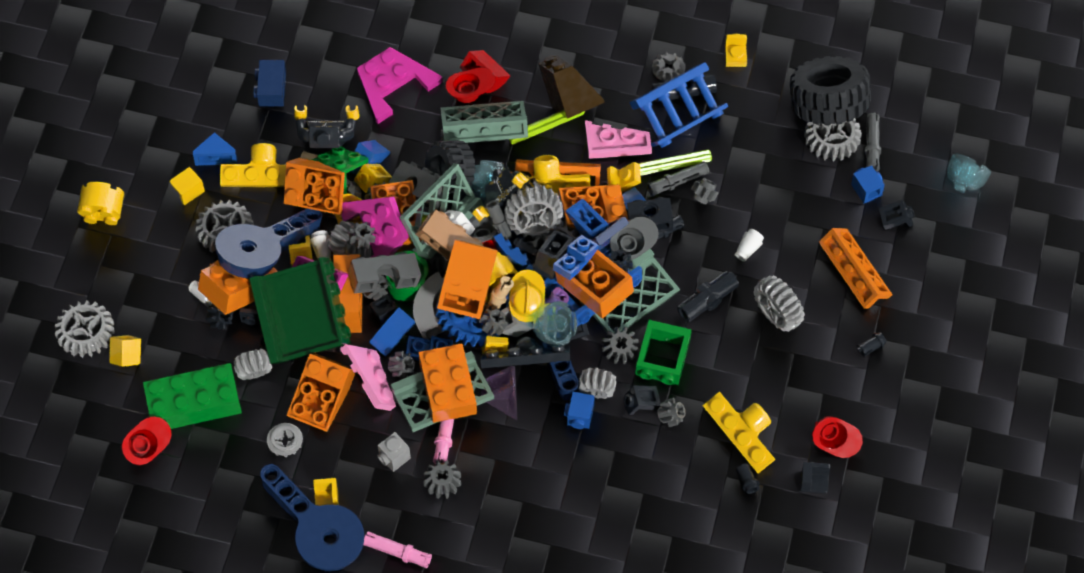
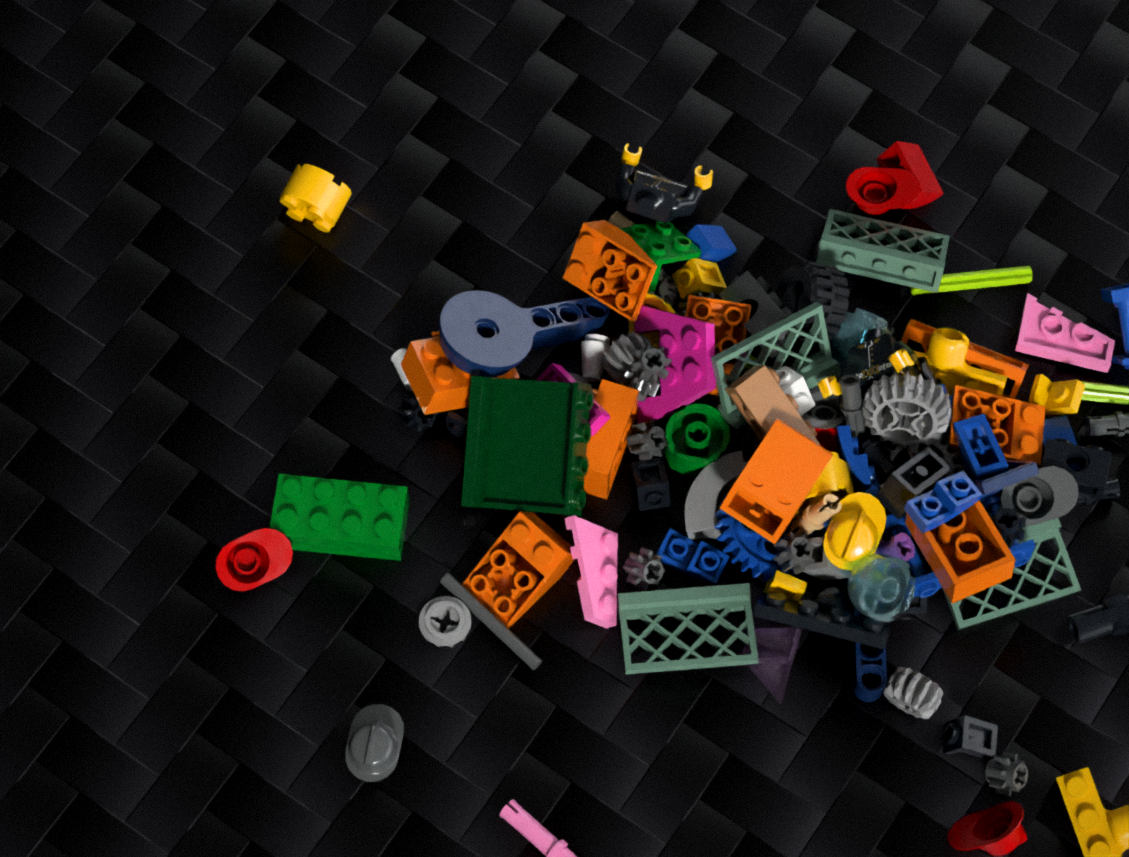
camera: 20 degrees right, 5 degrees up
light grey gear [55,300,115,358] -> none
yellow panel [110,335,141,366] -> none
yellow panel [170,167,205,205] -> none
blue slope [193,132,238,166] -> none
light grey gear [196,199,254,253] -> none
yellow plate [220,143,286,187] -> none
light grey gear [234,349,272,380] -> none
dark blue brick [254,60,286,106] -> none
dark blue beam [260,464,364,571] -> none
yellow panel [289,235,313,266] -> none
yellow panel [313,478,339,506] -> none
dark grey arch [348,253,421,294] -> none
dark pink wing [357,47,443,124] -> none
blue slope [369,307,415,357] -> none
light grey brick [378,432,411,472] -> none
orange brick [419,343,477,423] -> none
dark grey gear [423,460,461,499] -> none
bright pink pin [433,419,454,464] -> none
dark brown slope [538,55,605,119] -> none
blue brick [564,392,595,429] -> none
dark grey gear [602,327,639,364] -> none
green window [636,320,692,385] -> none
none -> dark grey piece [346,704,404,782]
none -> dark grey bar [440,573,542,670]
none -> red piece [947,801,1027,856]

